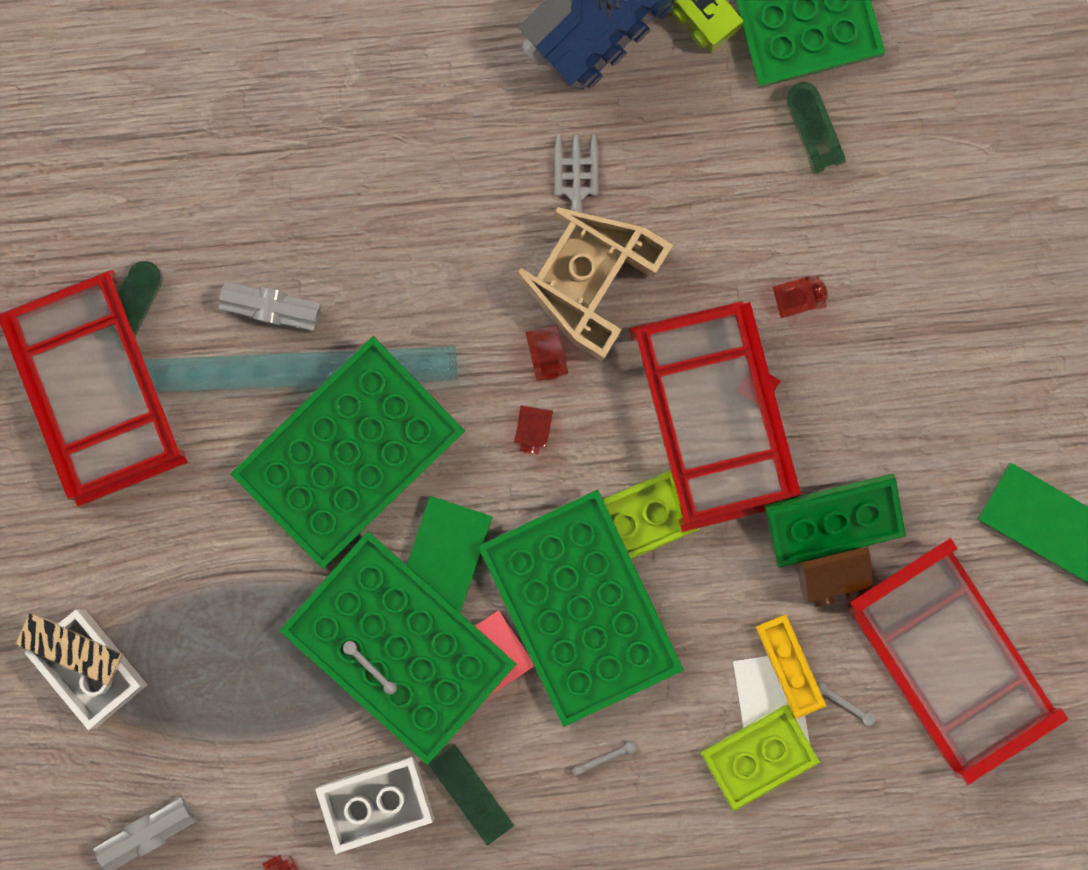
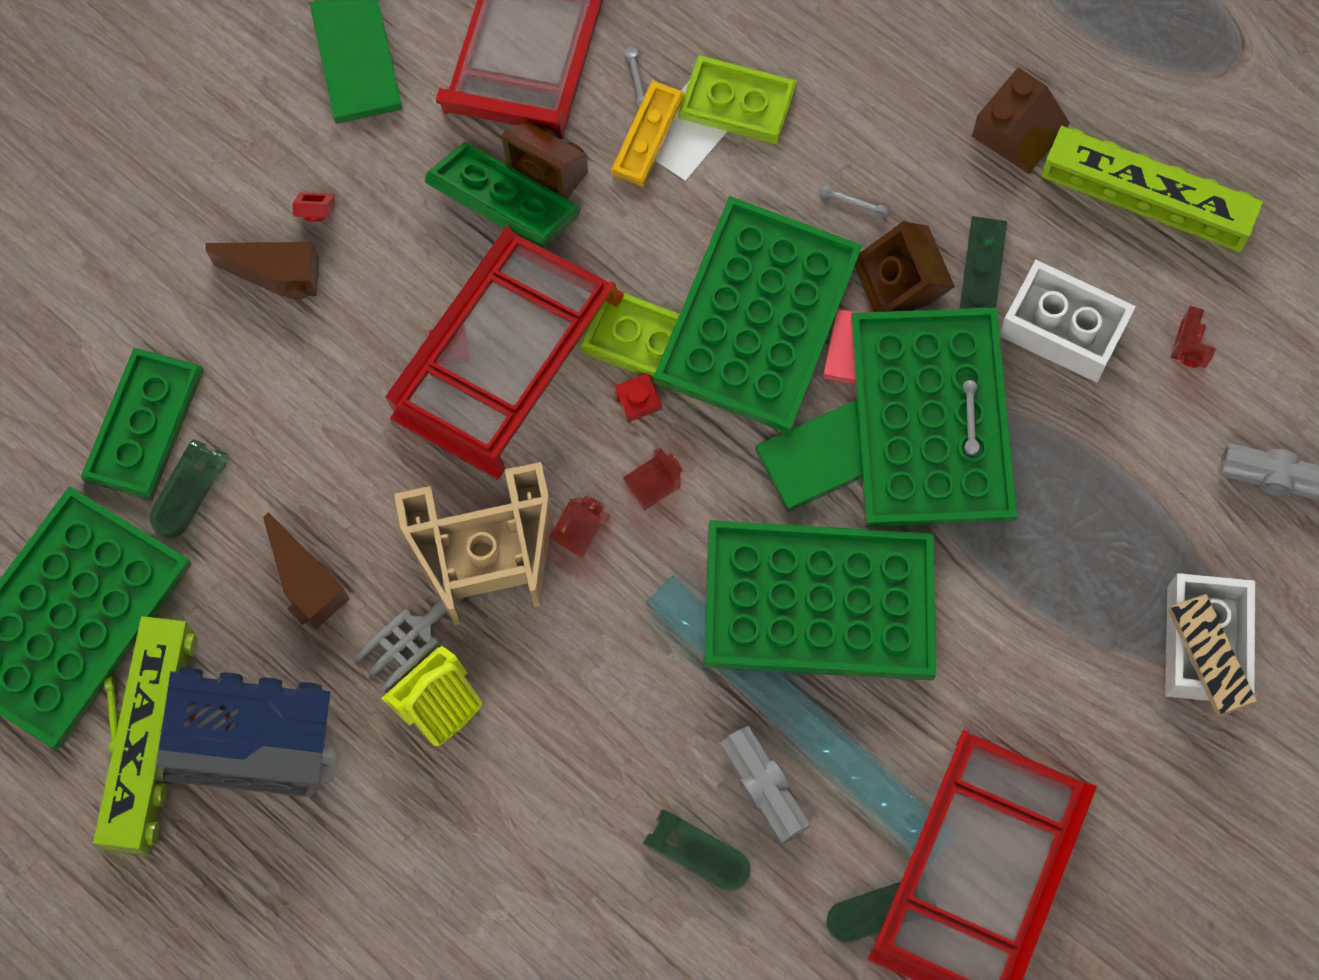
camera: 135 degrees left, 15 degrees down
clear red bracket [773,276,828,319] -> none
none -> green tile [81,348,204,500]
none -> reddish brown slope [205,242,319,300]
none -> reddish brown slope [263,512,349,629]
none -> red plate [292,192,335,222]
none -> neon yellow piece [381,646,483,747]
none -> red plate [614,373,662,423]
none -> clear green plate [642,809,751,891]
none -> reddish brown slope [855,221,955,312]

